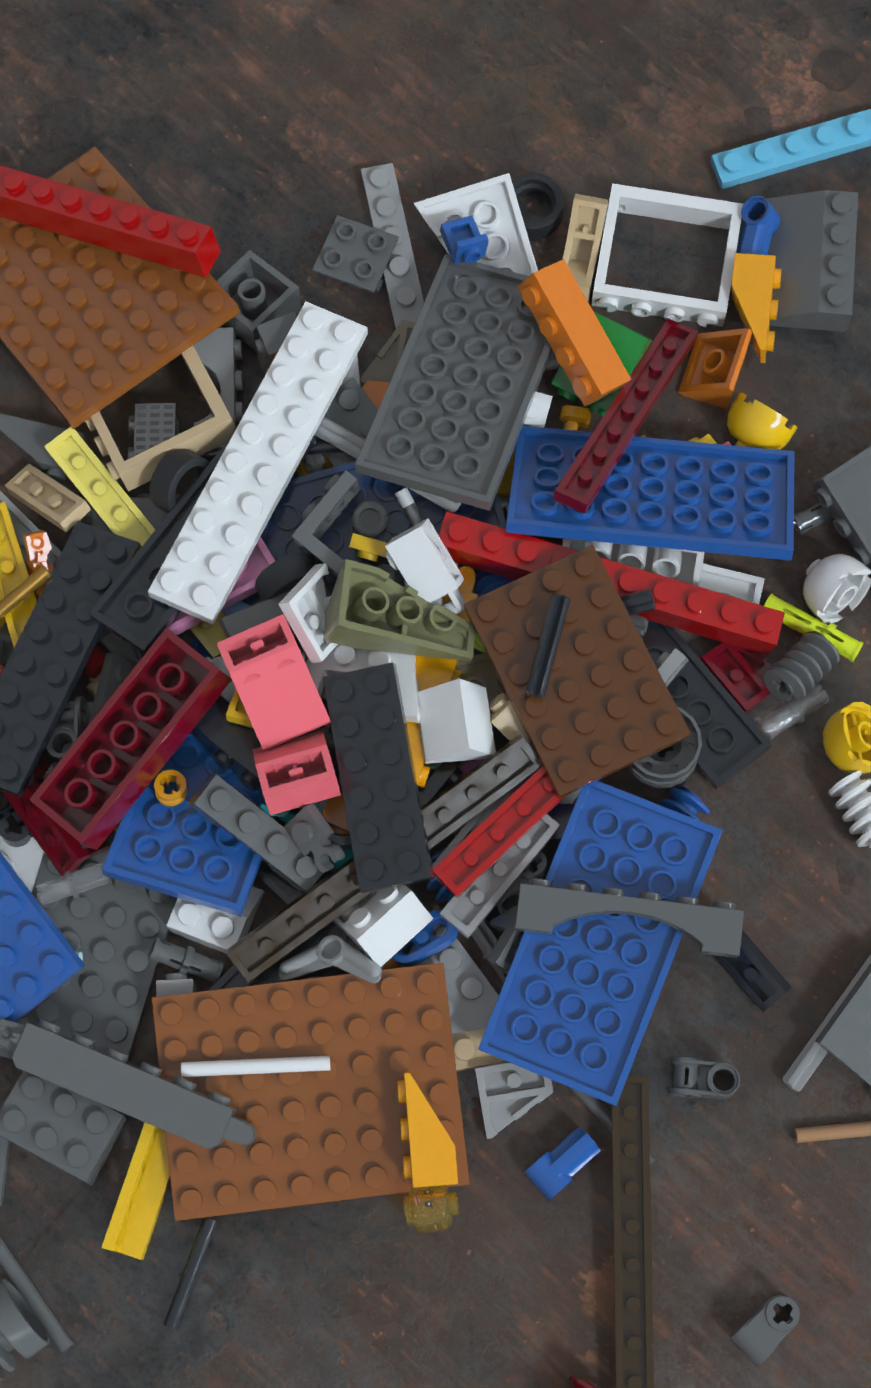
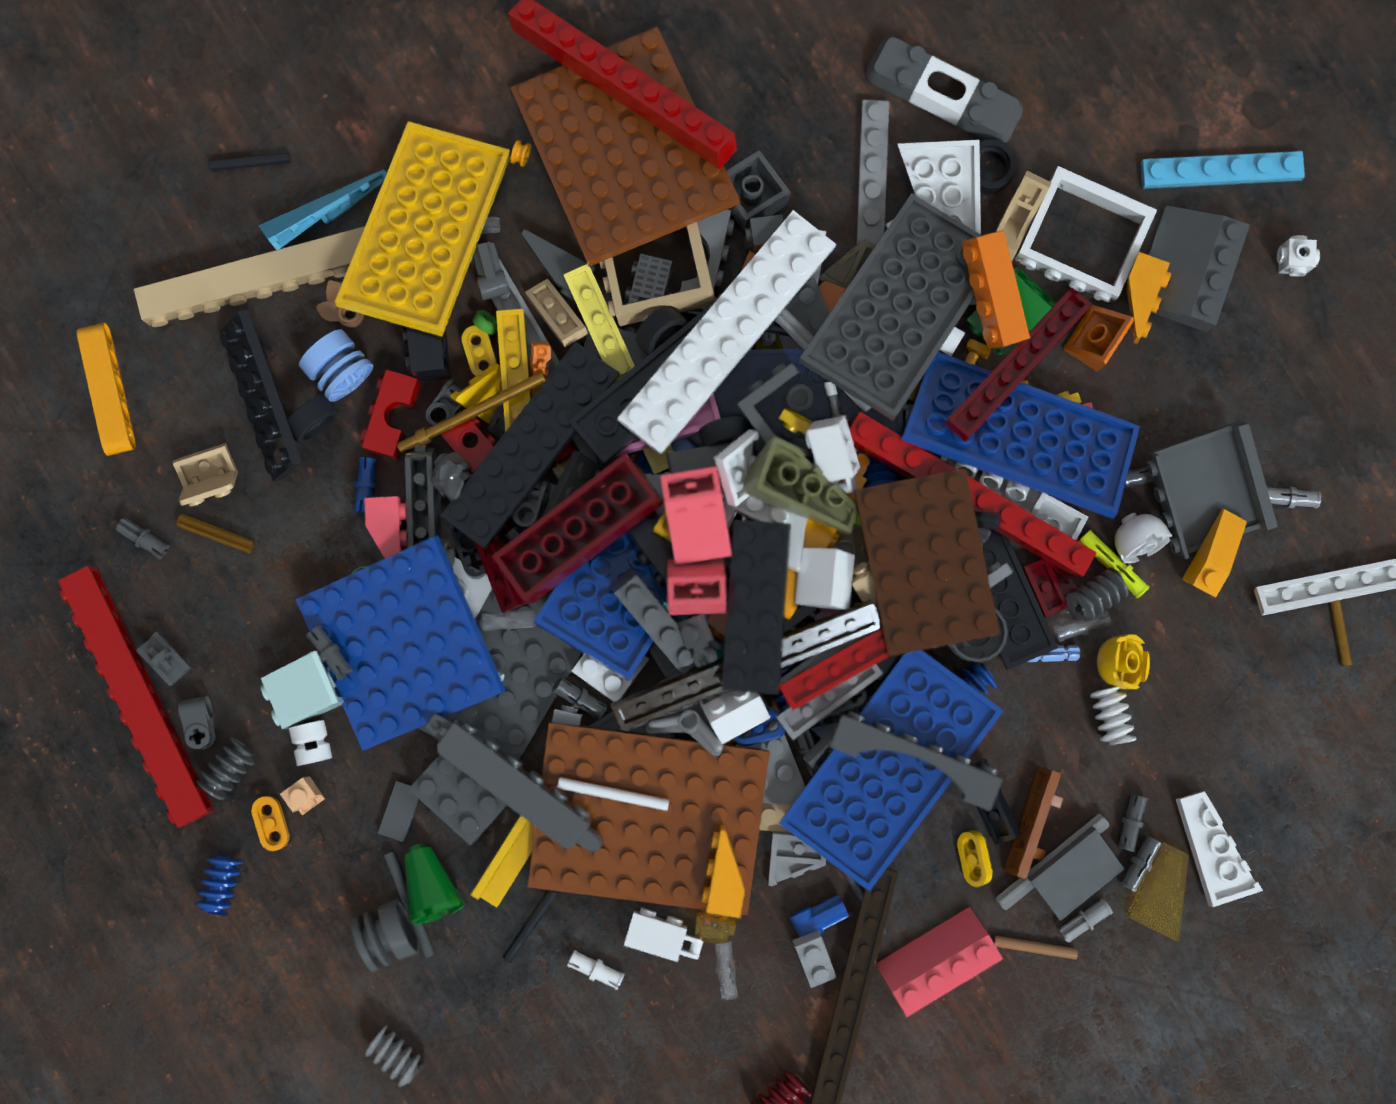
camera: 10 degrees right, 10 degrees up
light orange bush [154,770,187,807] -> none
dark grey hinge [312,215,399,293] -> none
blue bracket [440,215,489,265] -> none
black axle [525,594,570,699] -> none
dark grey piece [668,1057,740,1099] -> none
yellow cylinder [727,393,797,450] -> none
dark grey piece [729,1295,800,1366] -> none
blue piece [736,195,781,255] -> none
none -> green cone [405,843,464,925]
none -> white pin [567,950,624,990]
none -> white brick [624,907,704,962]
none -> clear pin [714,941,738,1000]
none -> light grey plate [793,930,837,988]
none -> dark grey piece [866,37,1023,143]
none -> coral slope [876,907,1003,1017]
none -> yellow plate [957,830,992,887]
none -> dark orange hinge [1003,766,1063,879]
none -> light blue axle [1027,645,1080,662]

